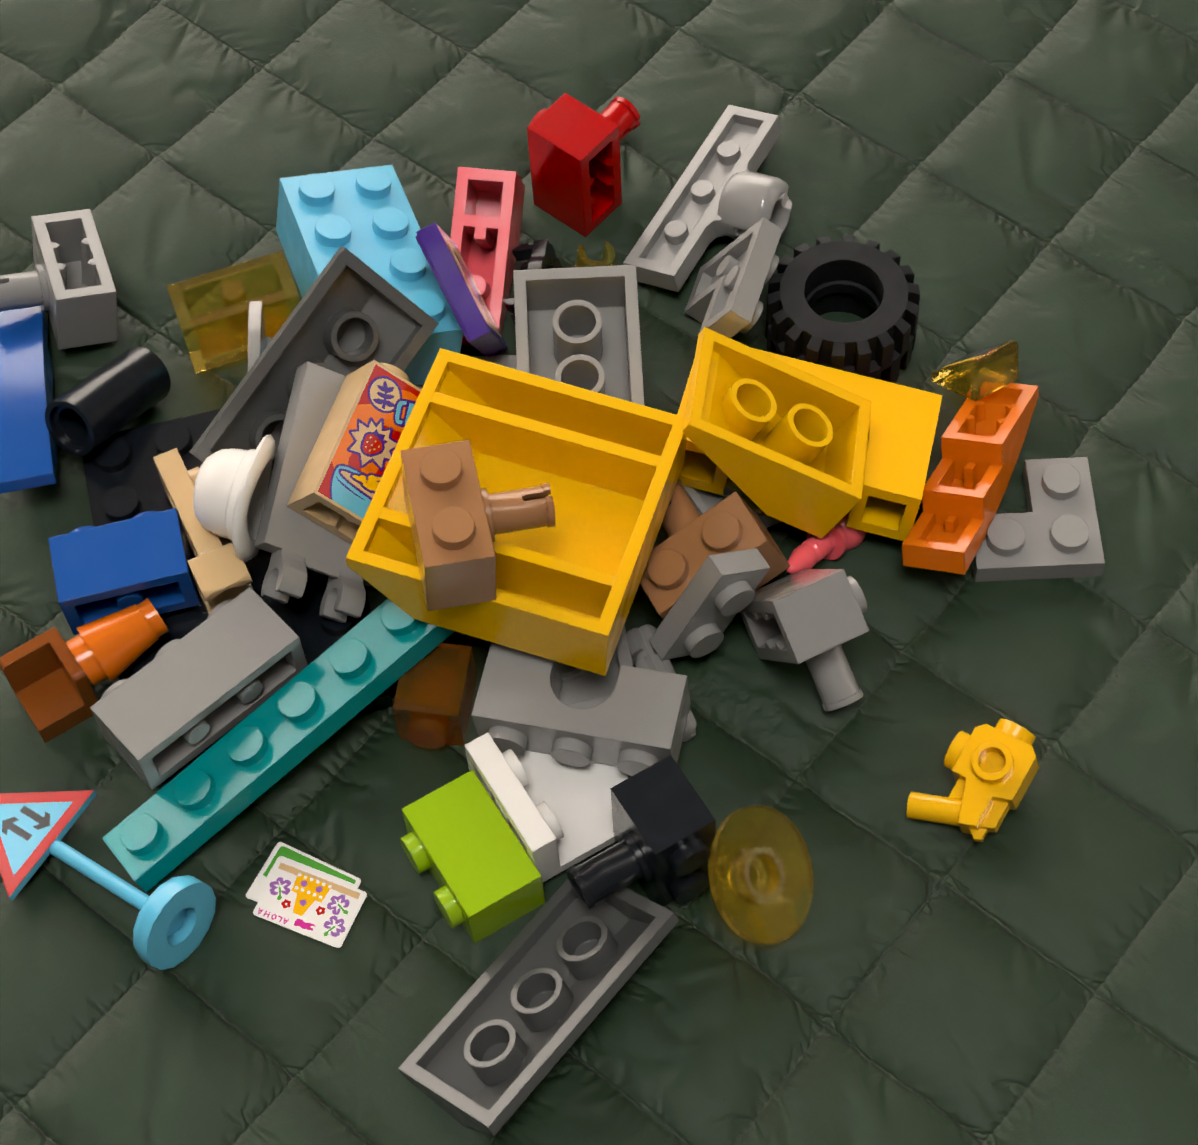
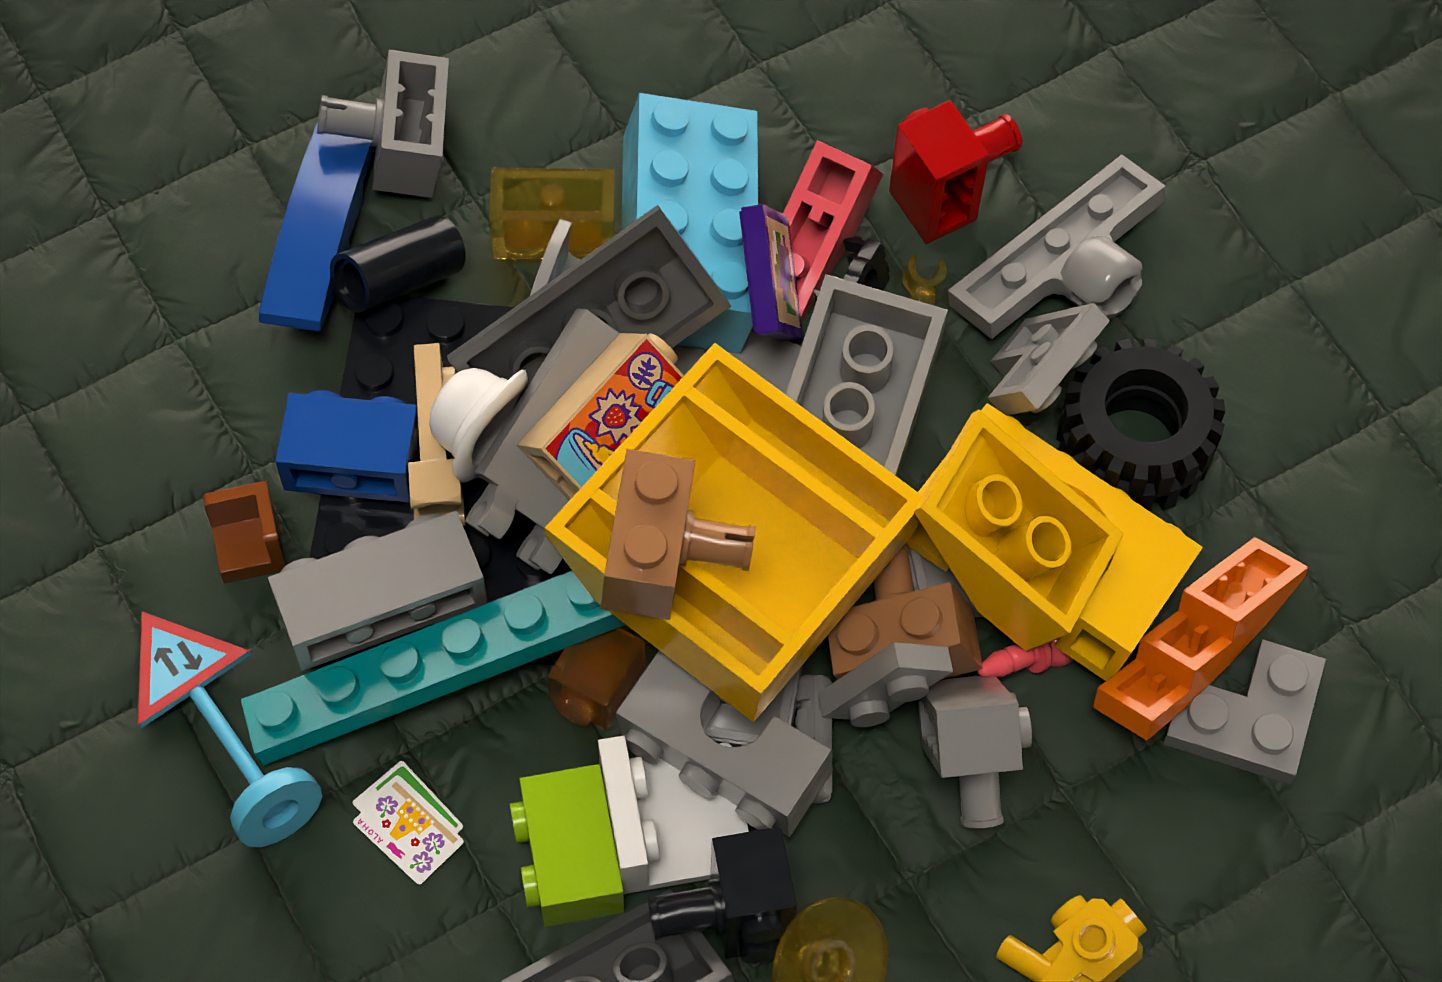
camera: 15 degrees right, 5 degrees up
orange cone [65,598,169,686] -> none
clear yellow slope [931,340,1018,402] -> none

